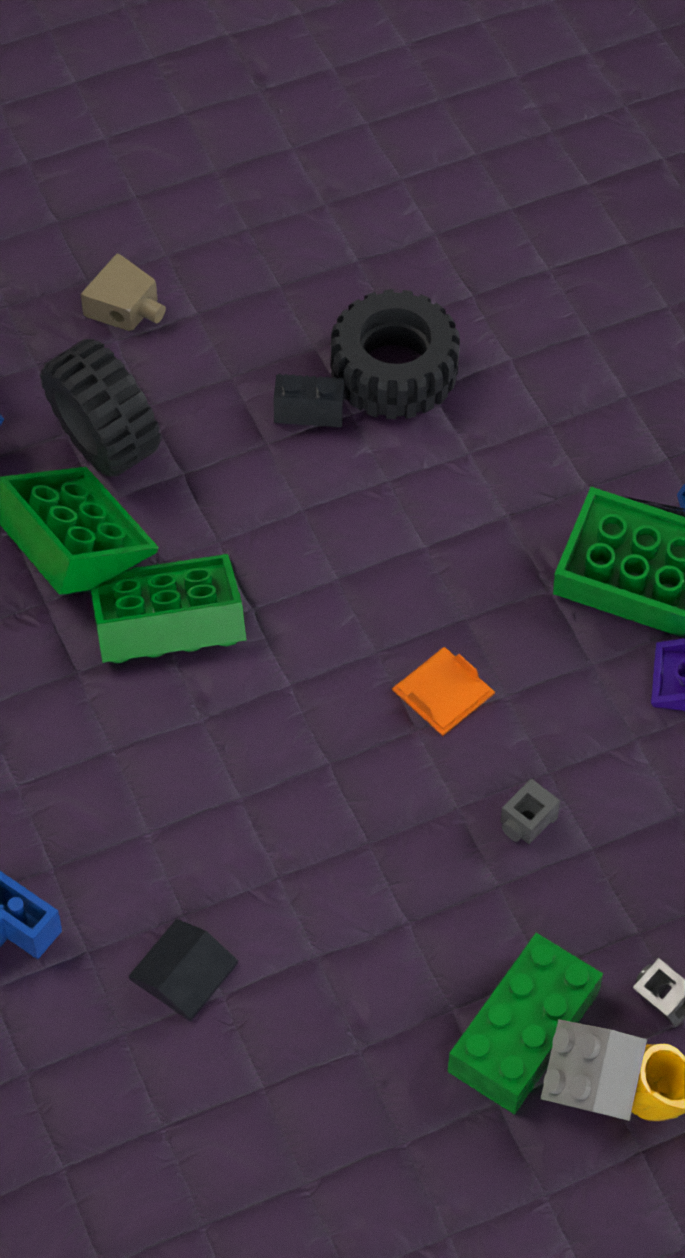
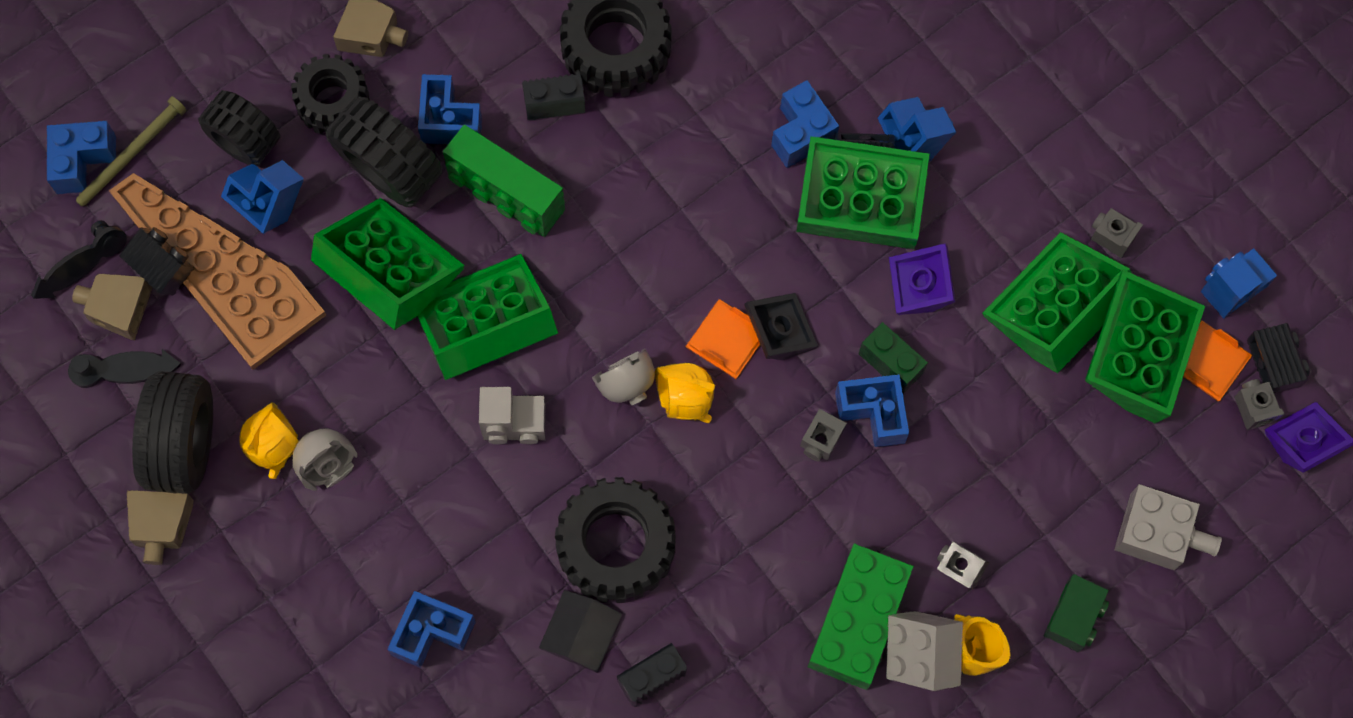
camera: 15 degrees left, 15 degrees up
none -> black tyre [291,54,370,134]
none -> blue brick [418,74,482,144]
none -> green brick [443,124,565,238]
none -> light grey brick [479,387,546,444]
none -> black tyre [555,477,676,603]
none -> light grey cylinder [592,349,655,405]
none -> black brick [617,643,687,707]
none -> yellow helmet [655,363,715,423]
none -> black slope [744,293,818,360]
none -> blue brick [771,80,839,168]
none -> blue brick [835,375,909,447]
none -> dark green brick [858,322,928,394]

